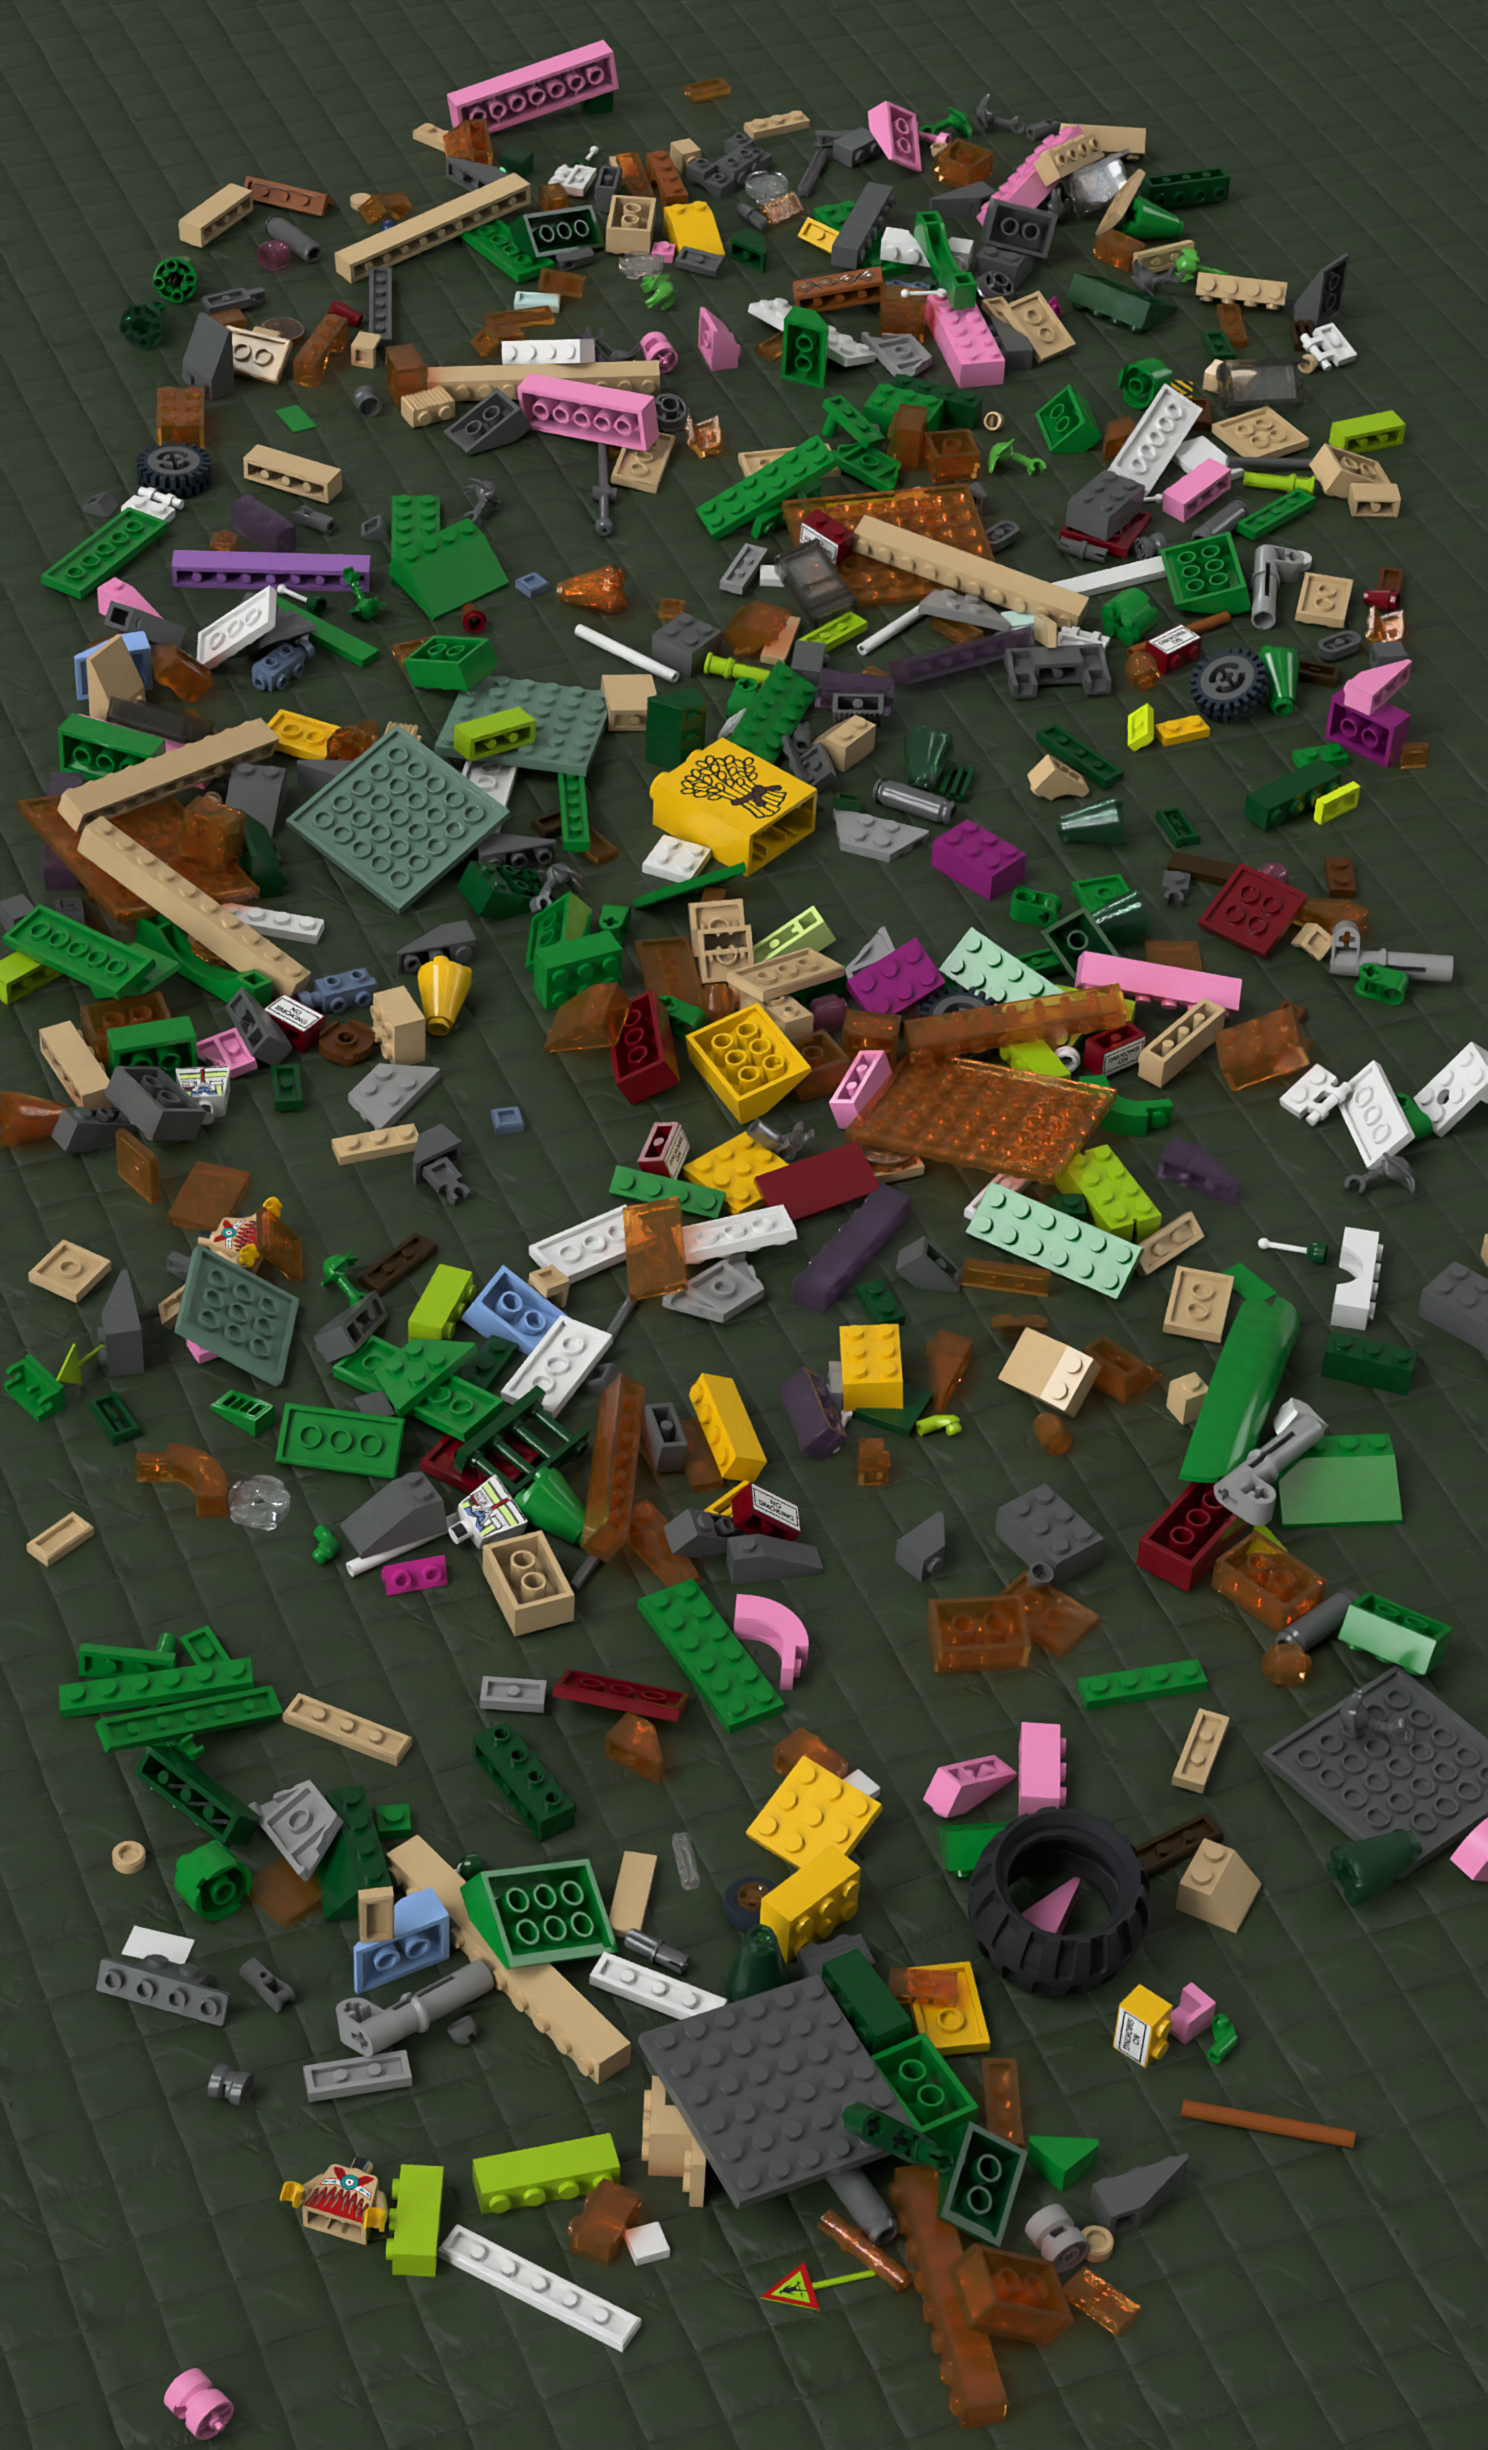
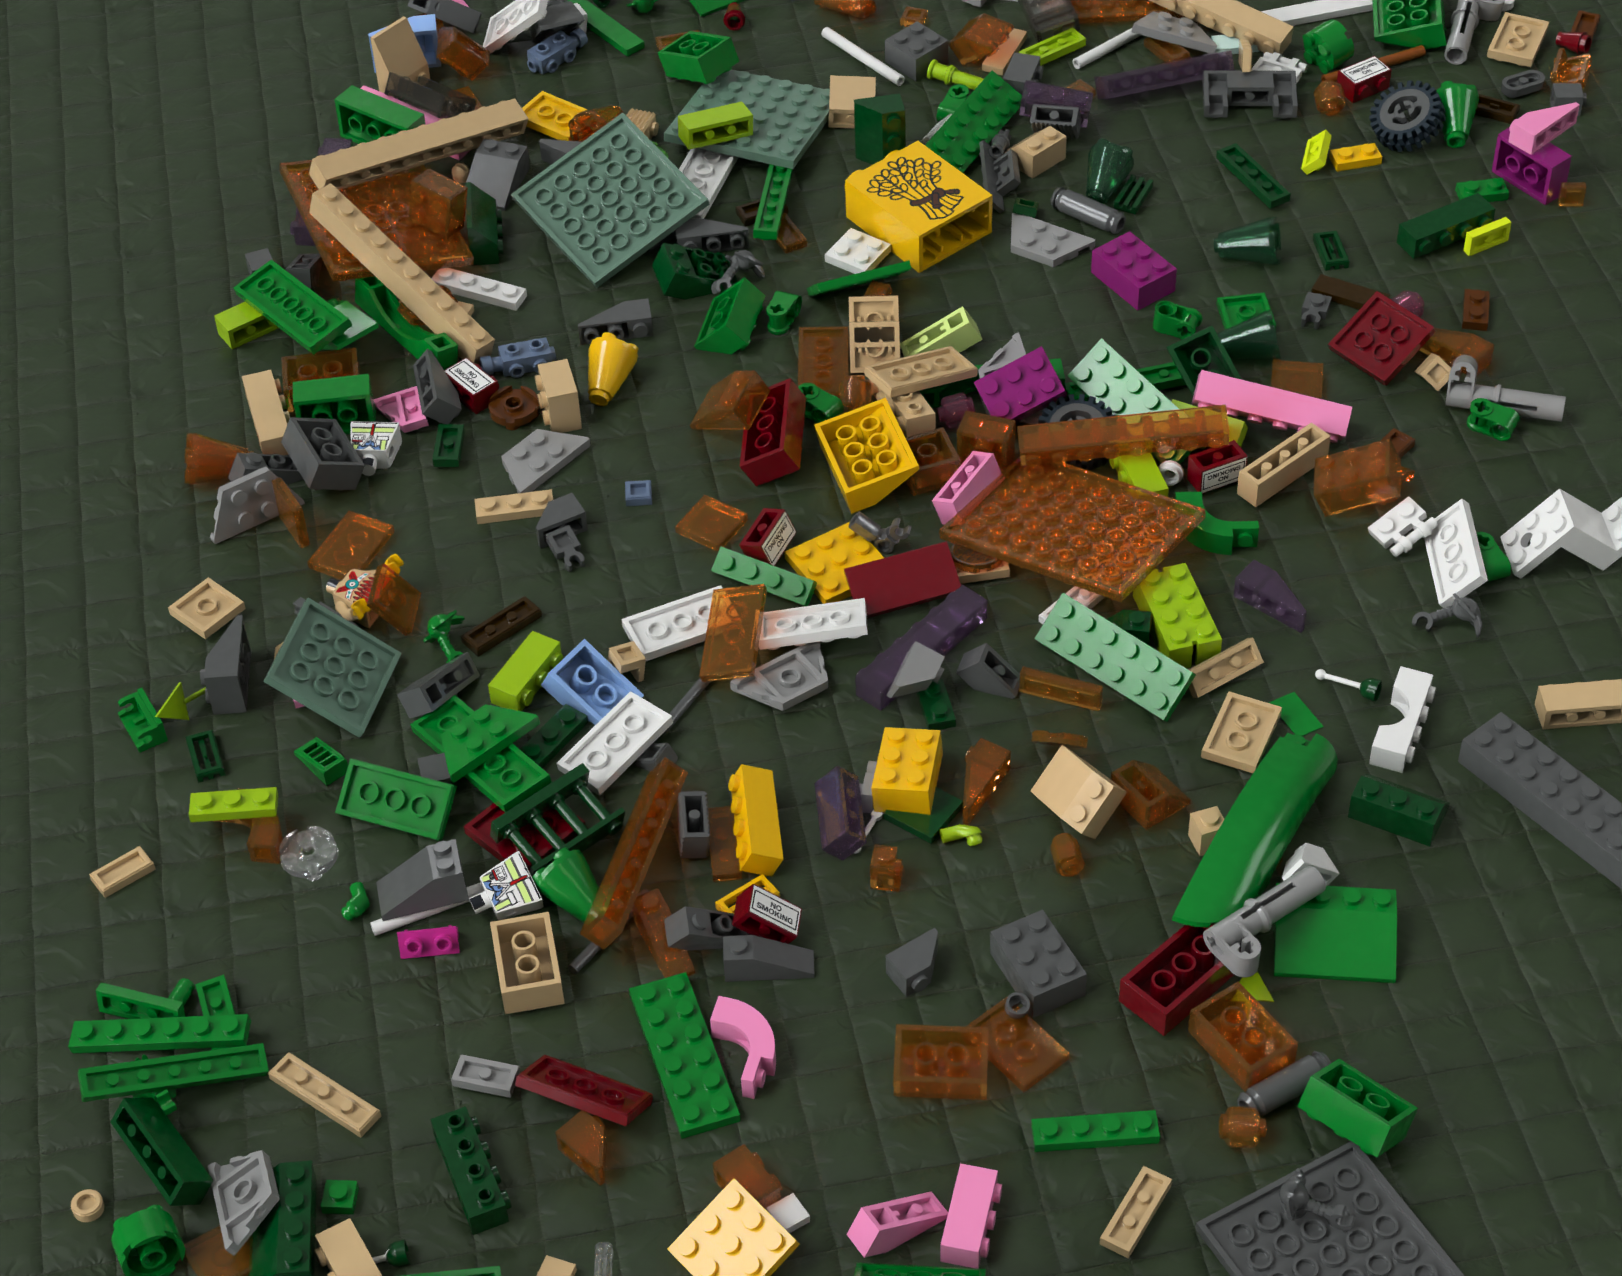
camera: 15 degrees right, 5 degrees up
green brick [533,930,622,1011] -> none
tan arch [1027,754,1090,801] -> none
none -> lime plate [189,787,278,822]
none -> light grey wing [210,466,305,544]
none -> clear orange tile [675,495,748,552]
none -> light grey slope [886,641,945,698]

